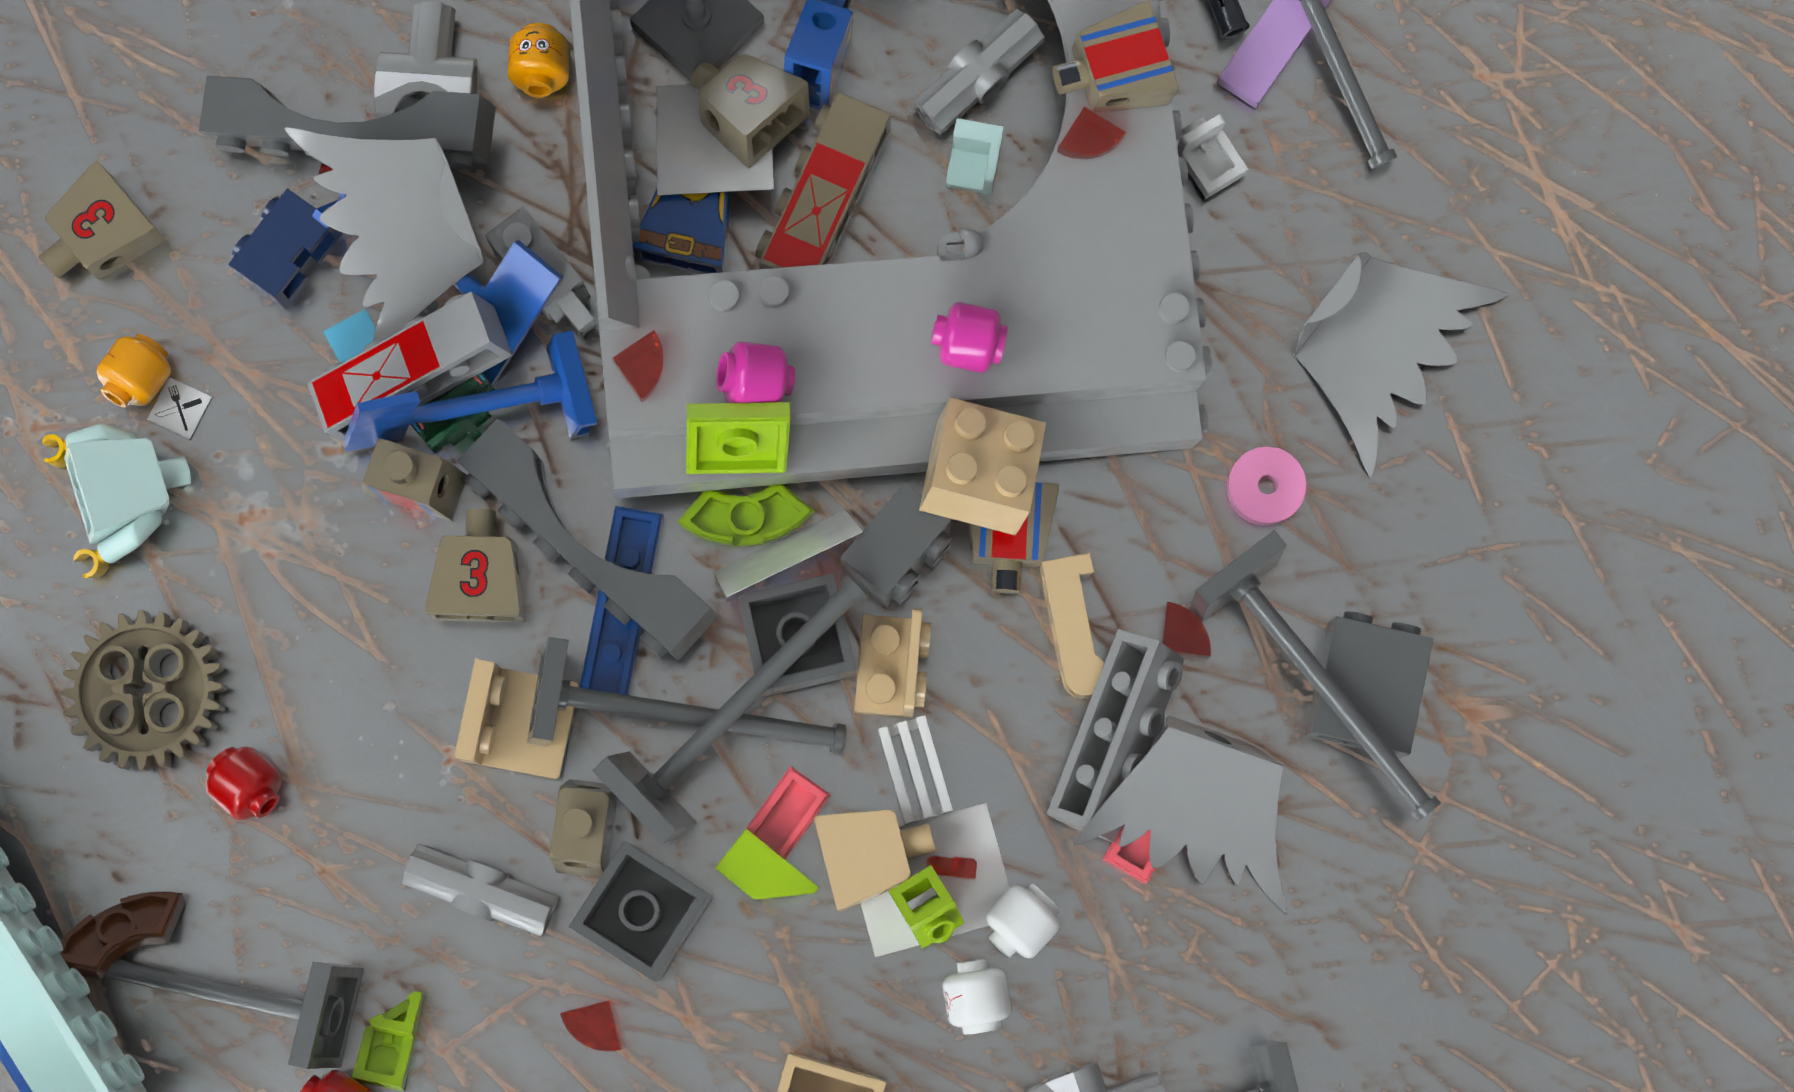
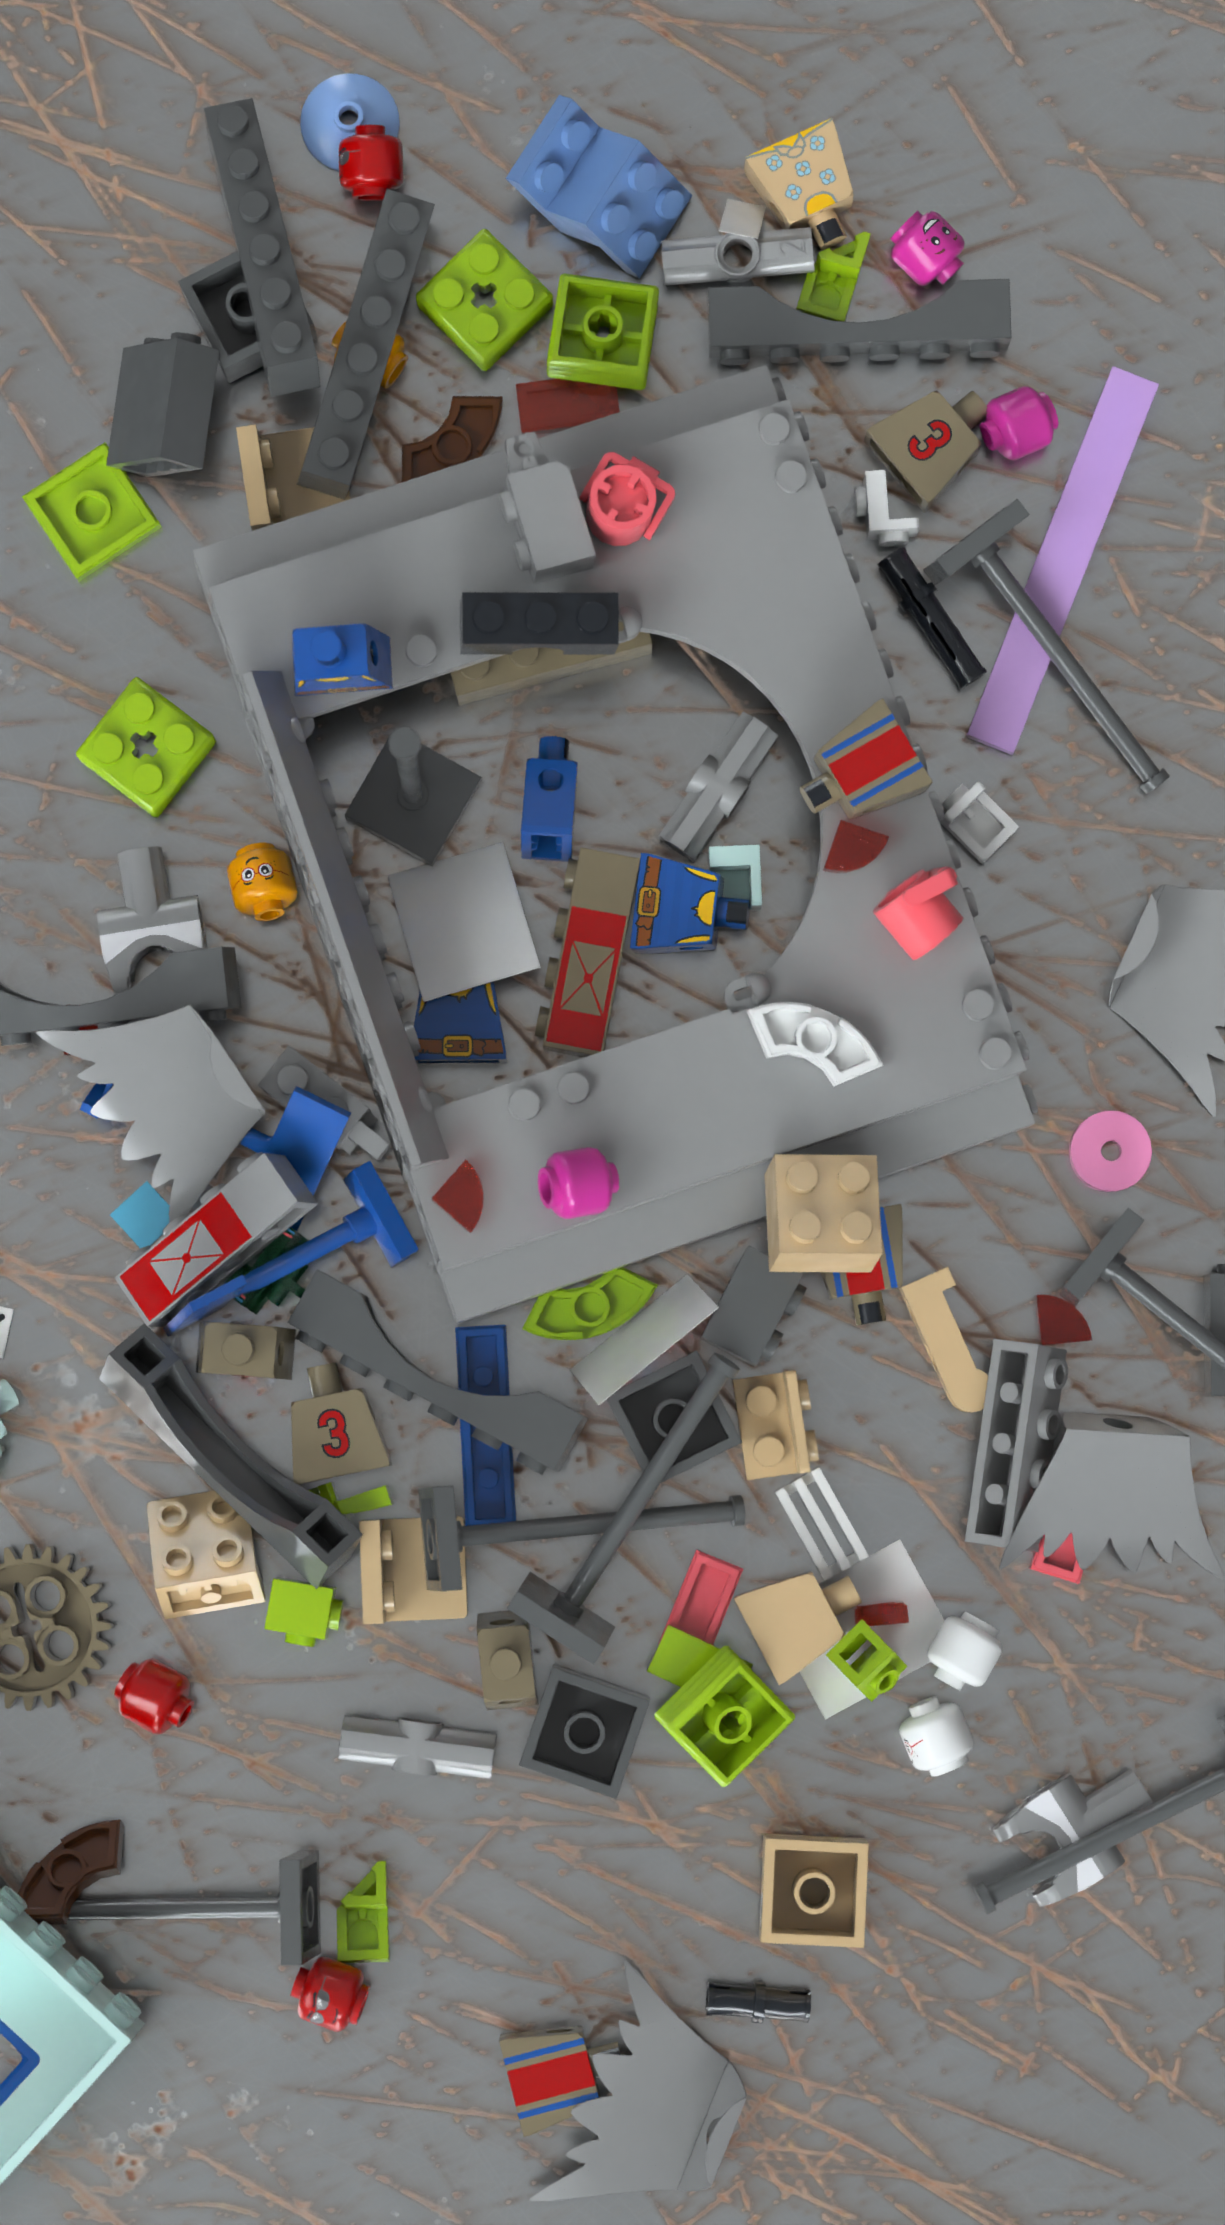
camera: 10 degrees left, 5 degrees up
dark blue brick [228,188,343,309] -> none
clear red tile [560,1000,622,1051] -> none
lime tile [686,402,791,474] -> none
dark tan torso [691,54,810,168] -> none
dark pink head [931,302,1008,373] -> none
none -> dark grey arch [99,1323,363,1589]
none -> tan bracket [147,1491,265,1619]
none -> lime brick [264,1577,344,1647]
none -> lime slope [308,1481,394,1514]
none -> torso [630,853,750,954]
none -> lime brick [654,1645,795,1787]
none -> white tile [747,1002,883,1087]
none -> coral piece [873,866,964,960]

